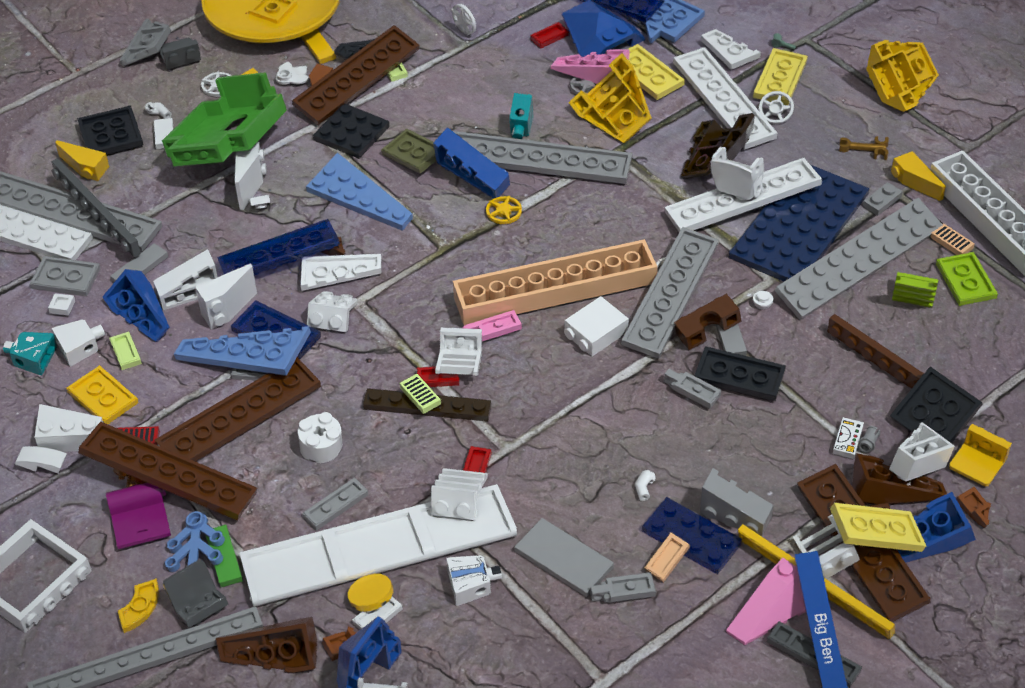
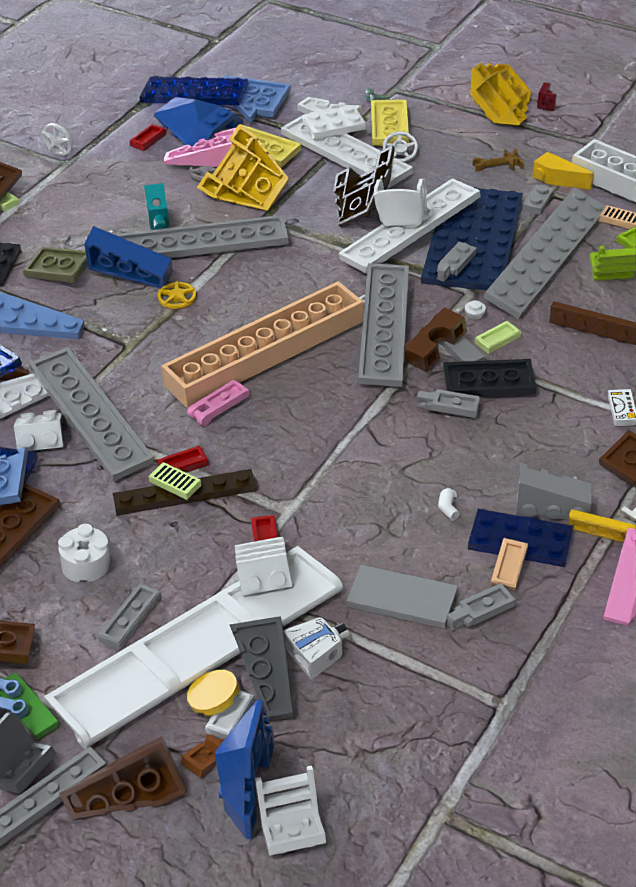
camera: 20 degrees left, 5 degrees down
white plate [435,327,482,376] -> none
white brick [564,296,629,356] -> none
none -> light grey plate [29,347,154,481]
none -> dark grey wing [229,616,294,721]
none -> white plate [302,105,366,140]
none -> light grey hinge [437,242,477,282]
none -> yellowish green tile [475,321,521,354]
none -> dark red bracket [537,82,557,111]

